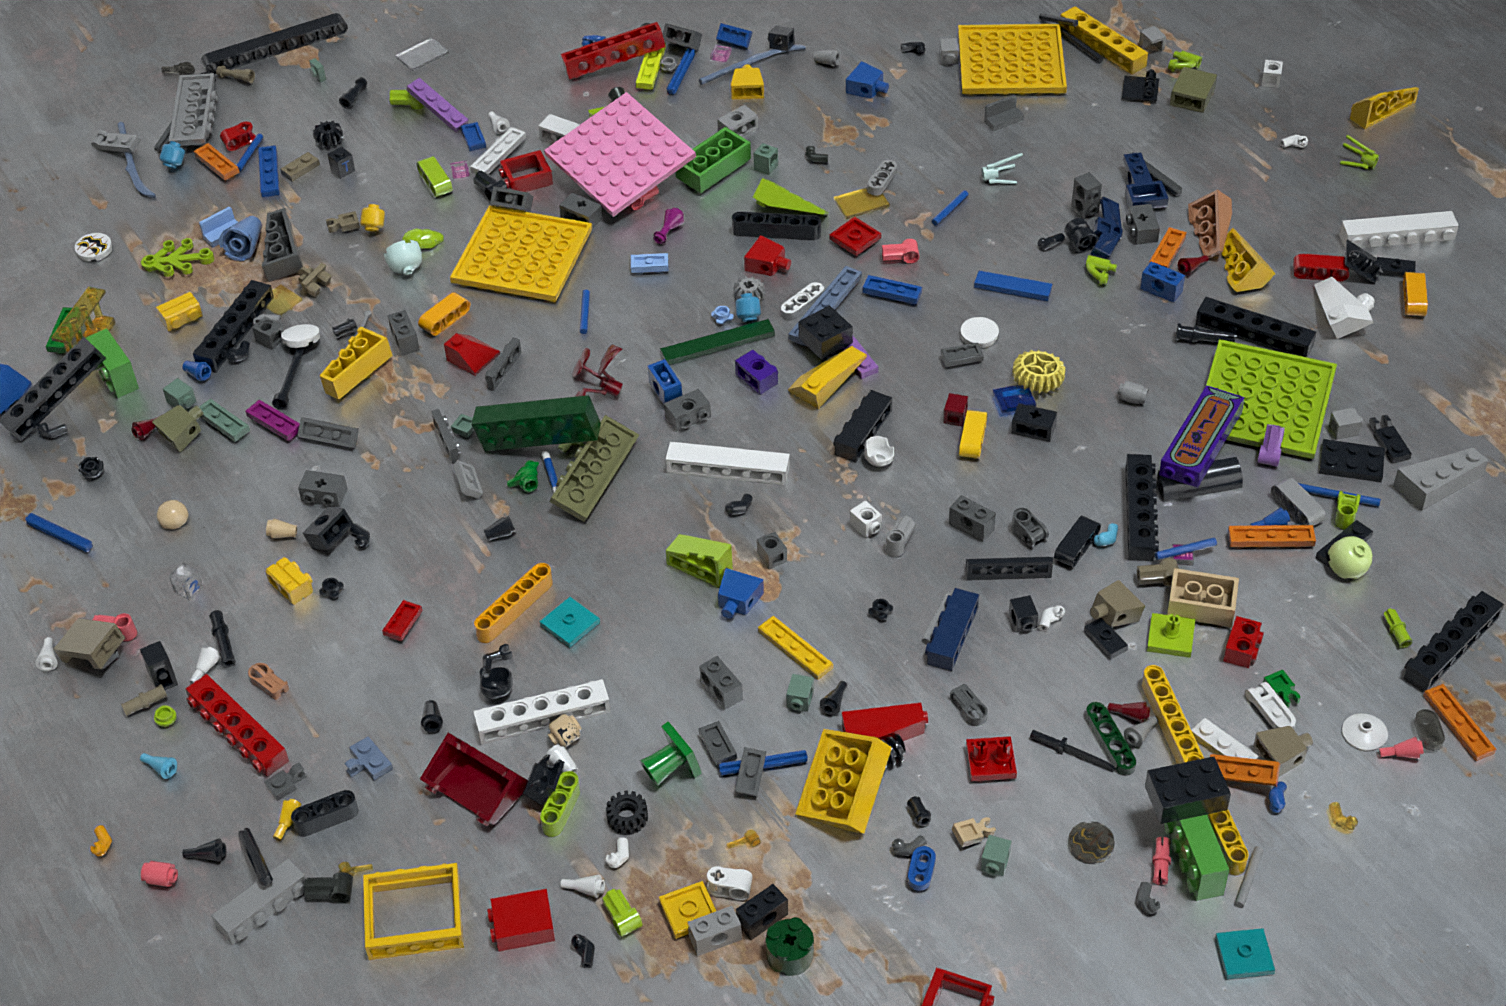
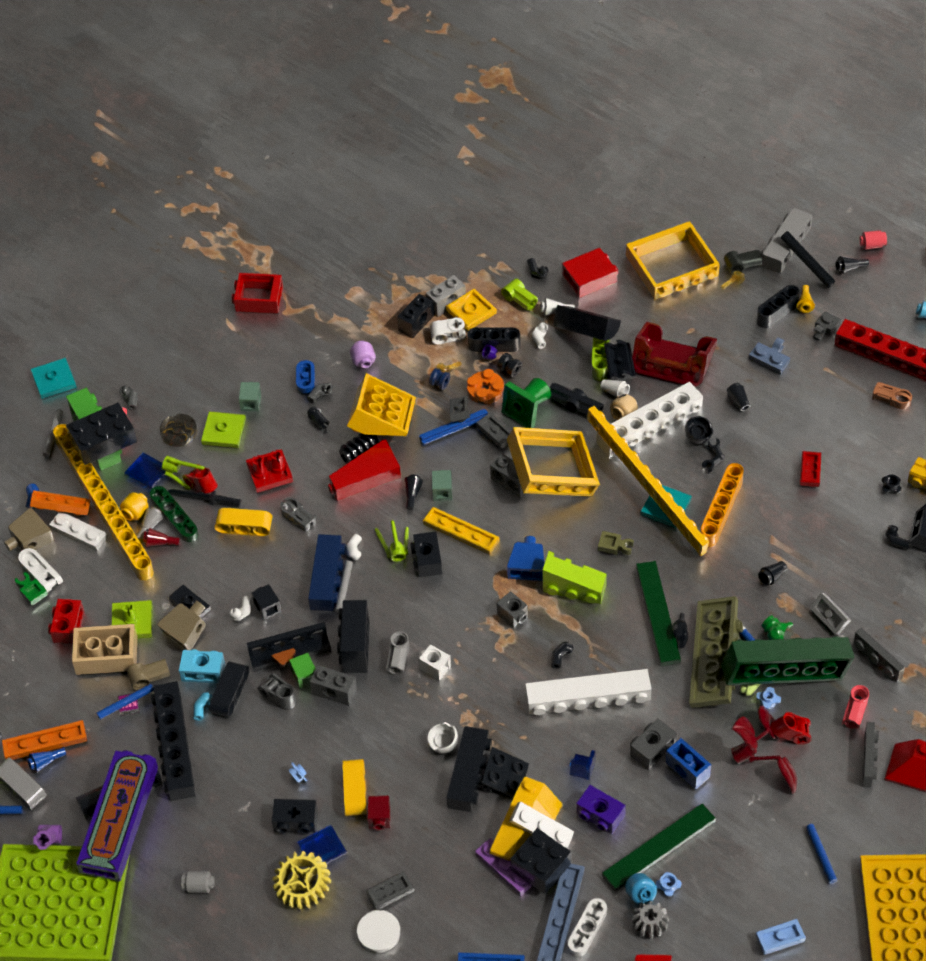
camera: 165 degrees right, 5 degrees up
sand green plate [451,414,474,438] -> none
black tyre [606,790,648,835] -> none
dark green brick [766,917,814,976] -> none
black plate [868,599,893,620] -> none
tan plate [952,817,996,847] -> none
none -> yellow head [120,492,149,521]
none -> clear blue piece [124,452,166,489]
none -> lime plant [162,455,206,490]
none -> medium azure brick [179,649,225,684]
none -> red piece [183,464,218,494]
none -> lime plate [201,412,246,448]
none -> yellow beam [214,508,273,536]
none -> dark orange slope [271,648,296,668]
none -> bright green panel [289,653,316,688]
none -> light blue plate [289,762,308,783]
none -> black brick [337,600,370,673]
none -> white arm [346,534,362,561]
none -> lavender head [350,341,376,368]
none -> lime plant [375,520,409,562]
none -> black brick [410,531,442,577]
none -> dark blue wheel [429,368,451,390]
none -> black beam [467,327,521,352]
none -> orange plate [467,369,504,404]
none -> black hinge [481,747,529,798]
none -> dark purple hinge [482,344,498,360]
none -> black wheel [497,353,523,377]
none -> yellow window [507,427,600,497]
none -> white plate [509,802,574,848]
none -> black piece [549,383,604,415]
none -> black brick [553,305,621,341]
none -> clear blue panel [570,750,596,780]
none -> yellow plate [587,406,709,556]
none -> olive plate [598,531,634,555]
none -> dark green tile [636,561,681,666]
none -> black hand [673,613,688,649]
none -> red piece [771,712,811,745]
none -> coral piece [842,685,869,729]

